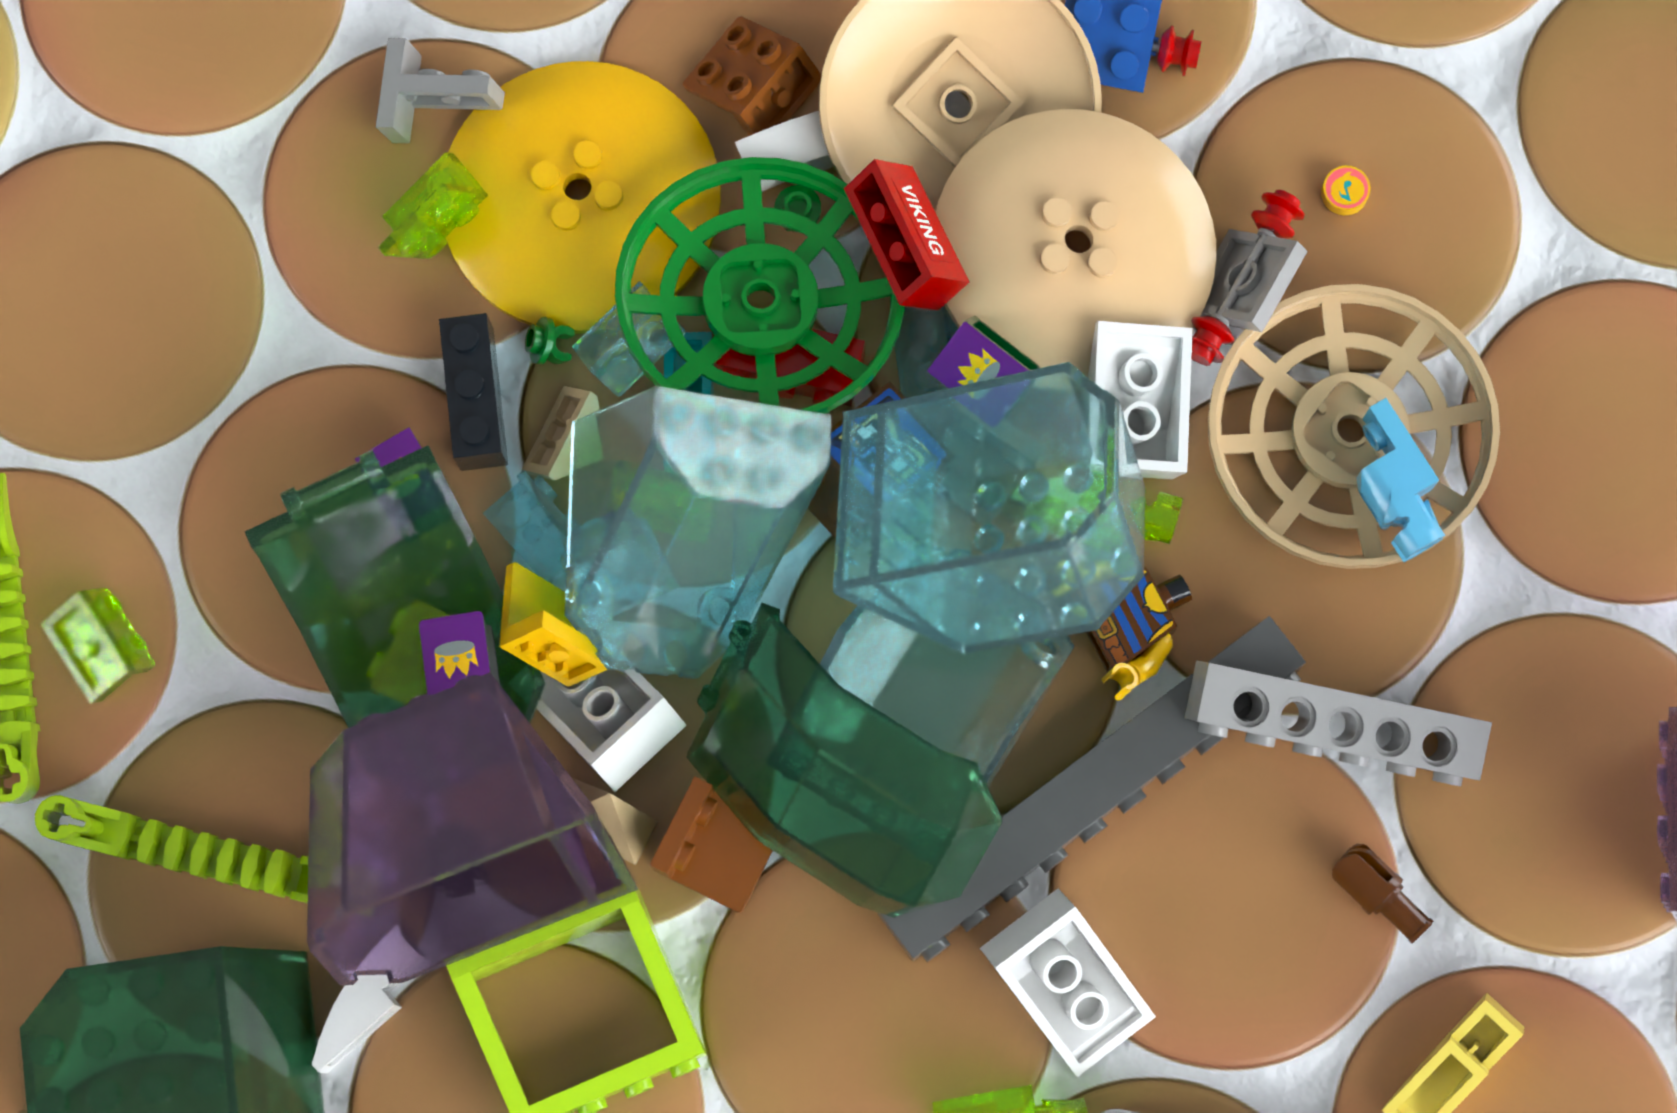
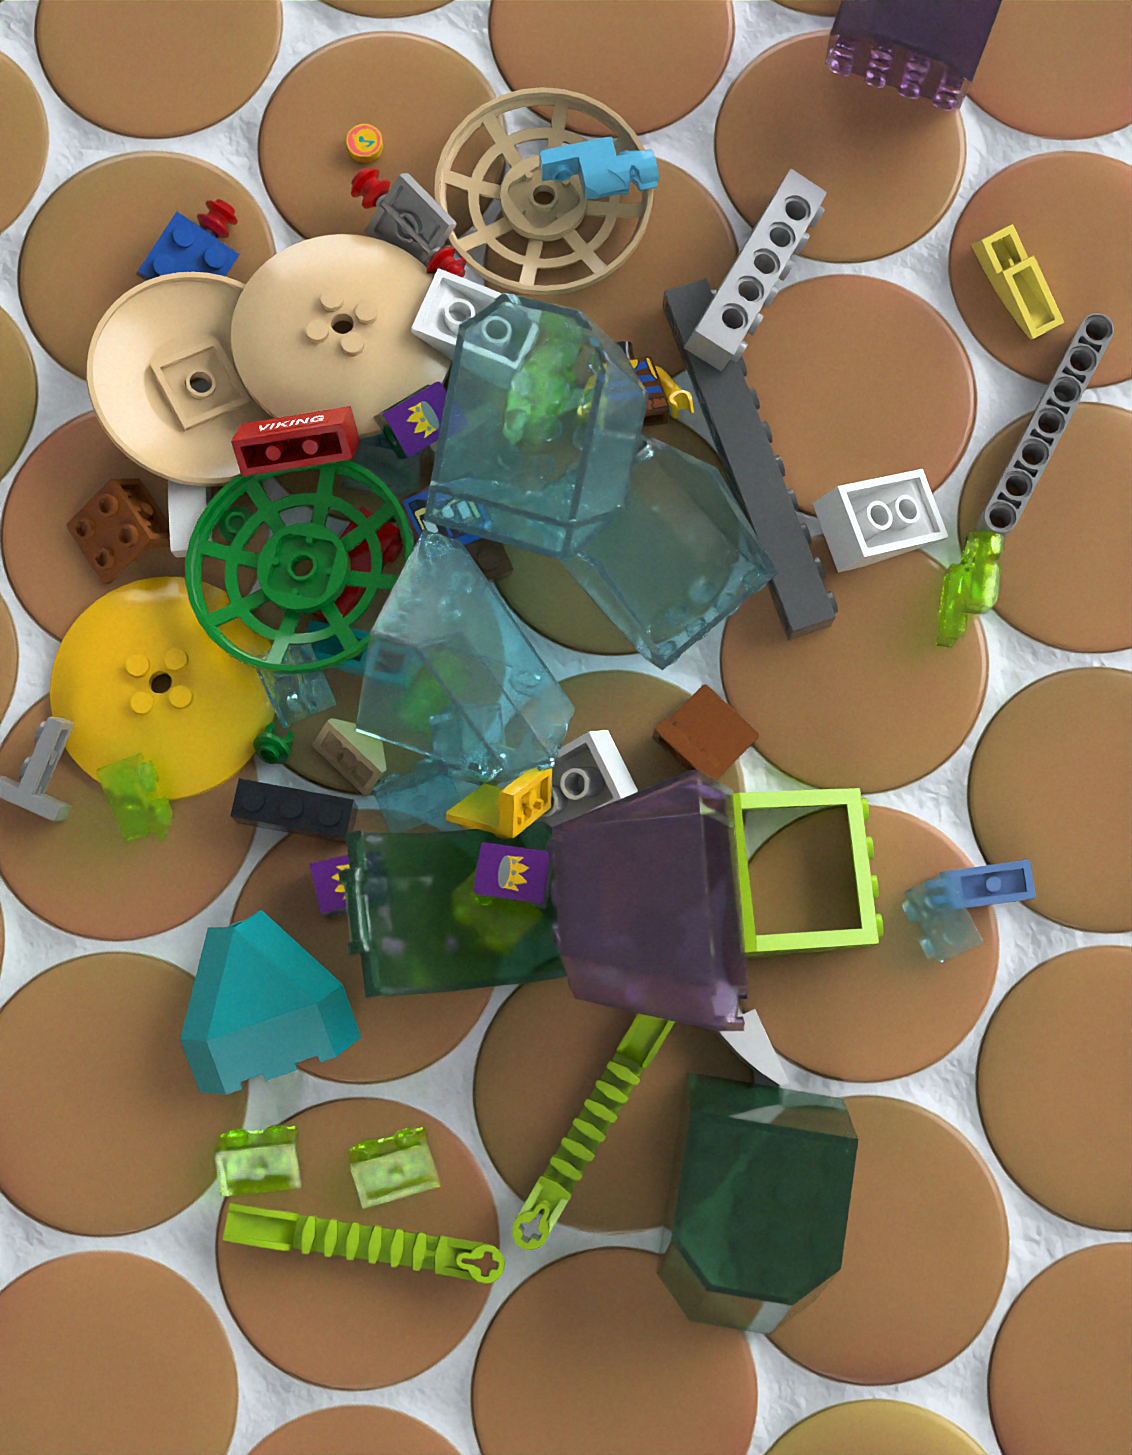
camera: 80 degrees left, 0 degrees up
clear green windscreen [686,602,1002,918] -> none
reddish brown arm [1332,844,1434,944] -> none
none -> teal panel [180,910,362,1095]
none -> clear neon green bracket [214,1124,302,1197]

